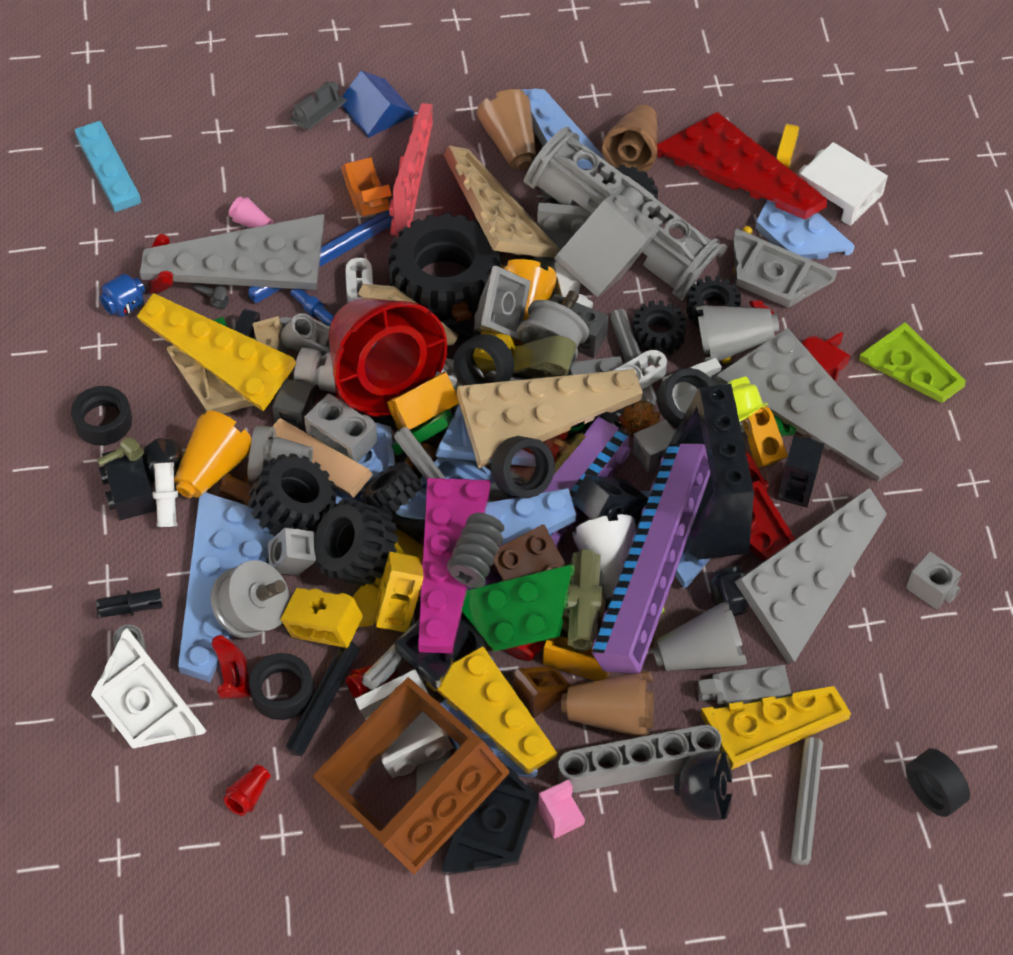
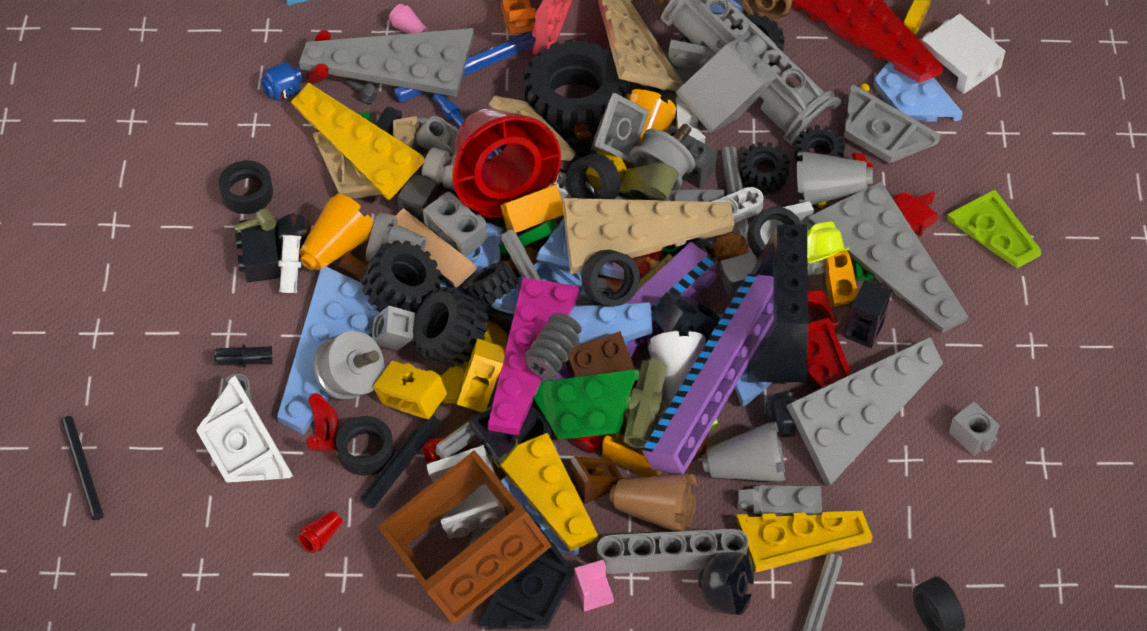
camera: 10 degrees right, 0 degrees up
white beam [346,258,373,303] -> none

